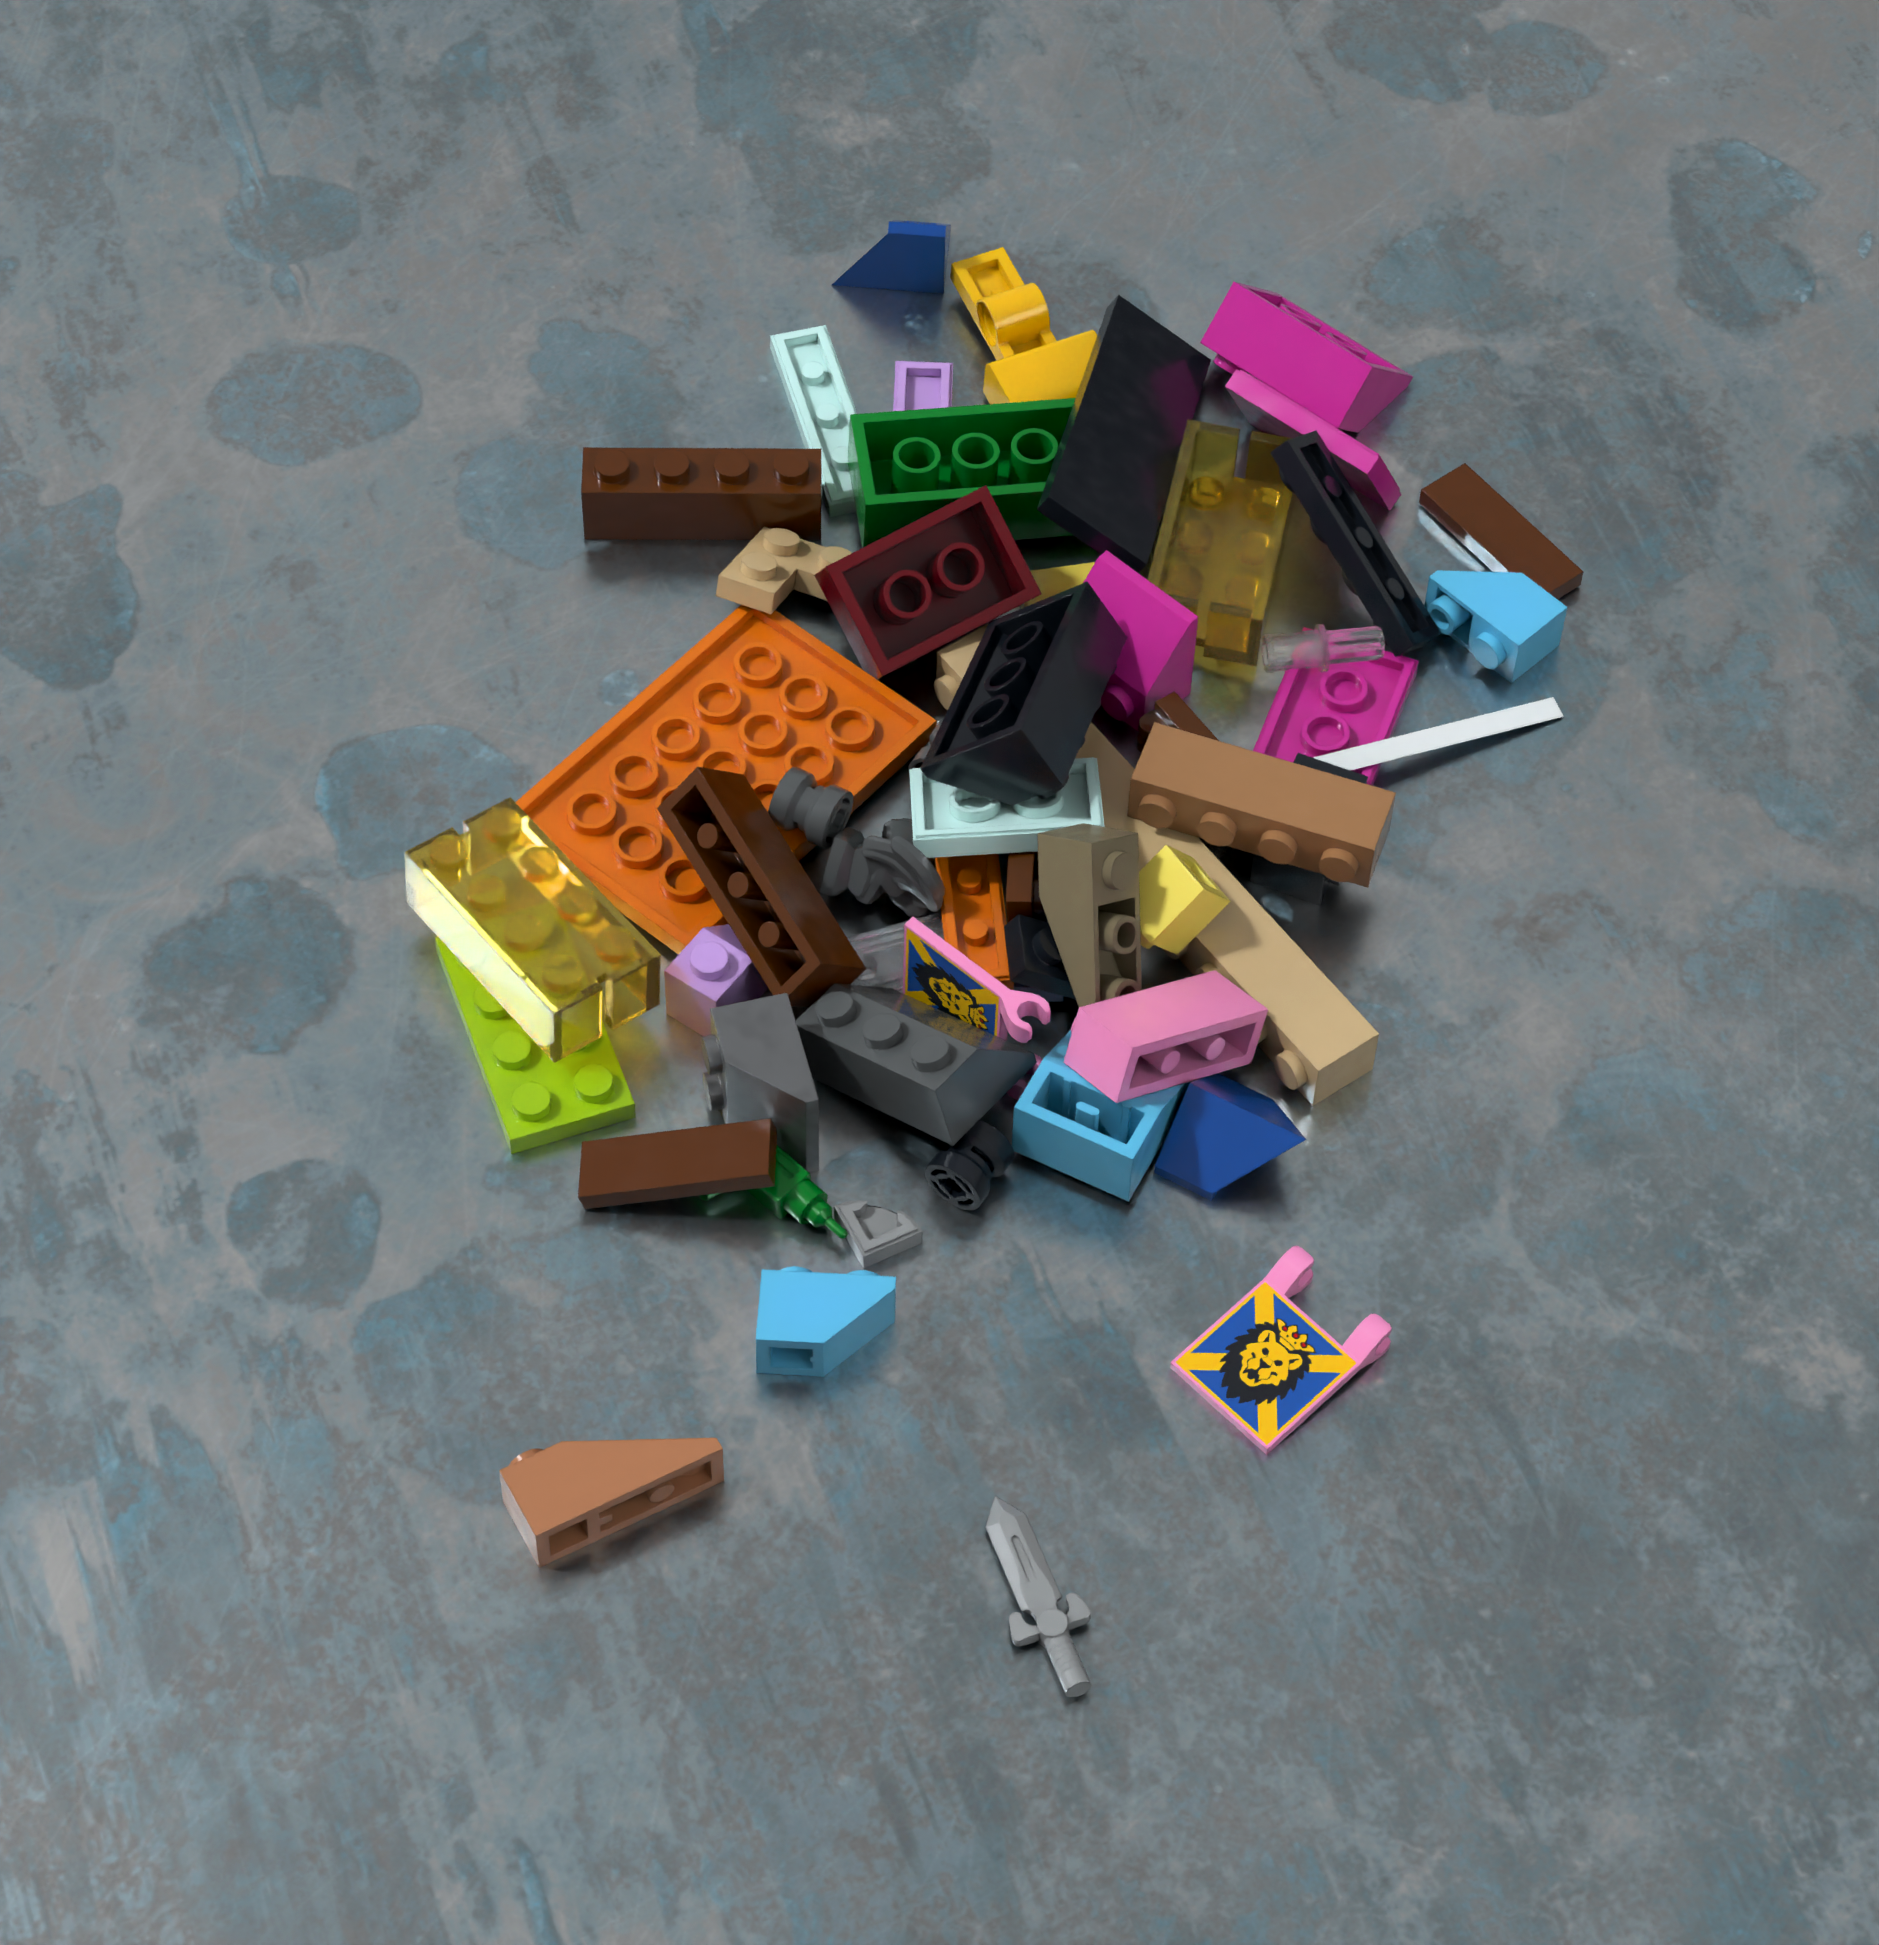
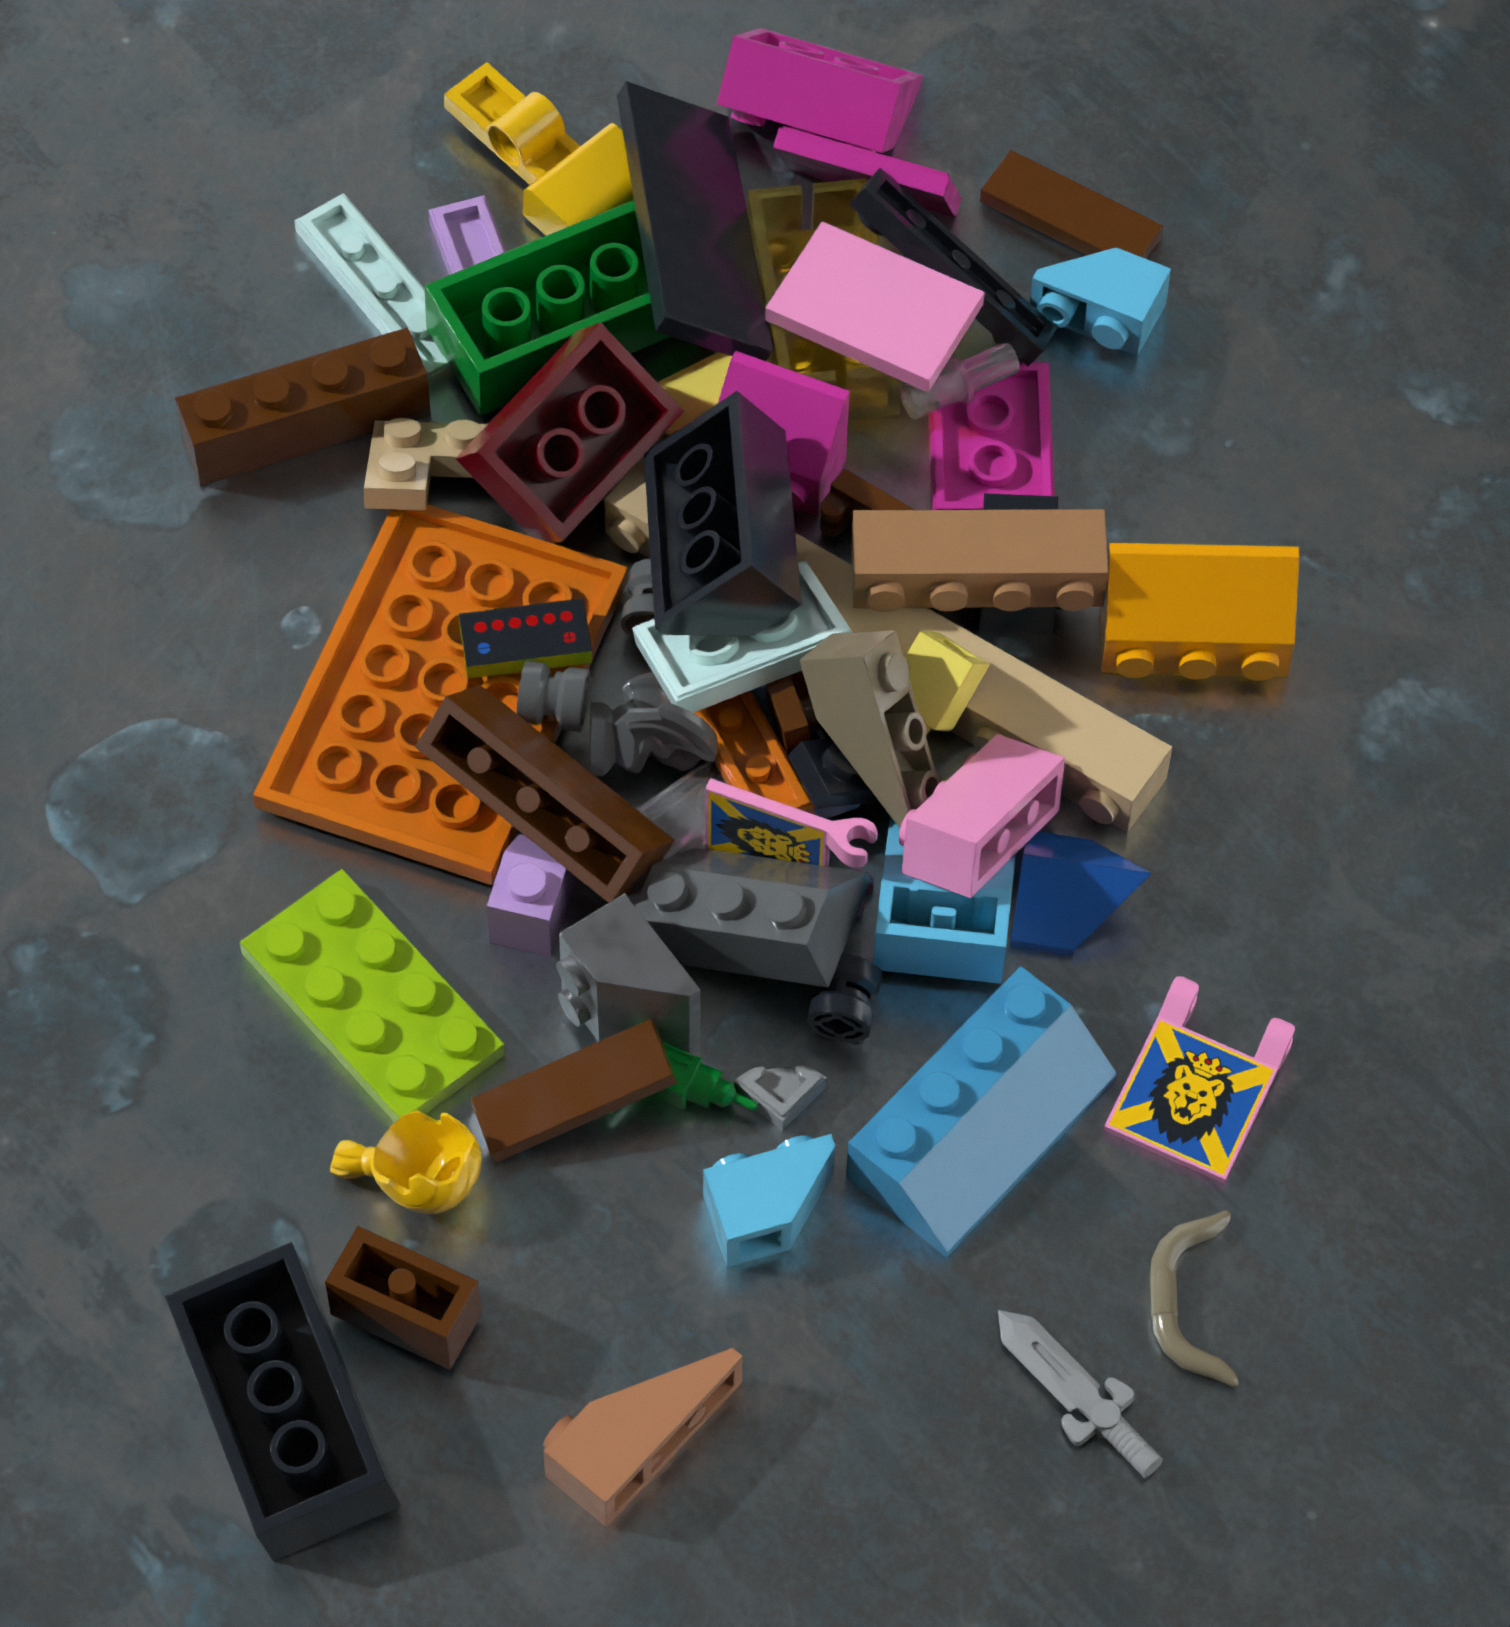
camera: 20 degrees left, 5 degrees up
clear yellow piece [404,797,661,1063] -> none
blue slope [832,220,951,294] -> none
white sticker [1313,697,1564,771] -> none
none -> black brick [165,1242,401,1562]
none -> reddish brown brick [325,1226,482,1370]
none -> yellow hair [330,1110,482,1214]
none -> black tile [459,598,592,679]
none -> bright pink tile [765,221,984,392]
none -> dark azure slope [846,966,1117,1258]
none -> light orange slope [1100,543,1299,681]
none -> dark tan animal [1150,1210,1239,1387]

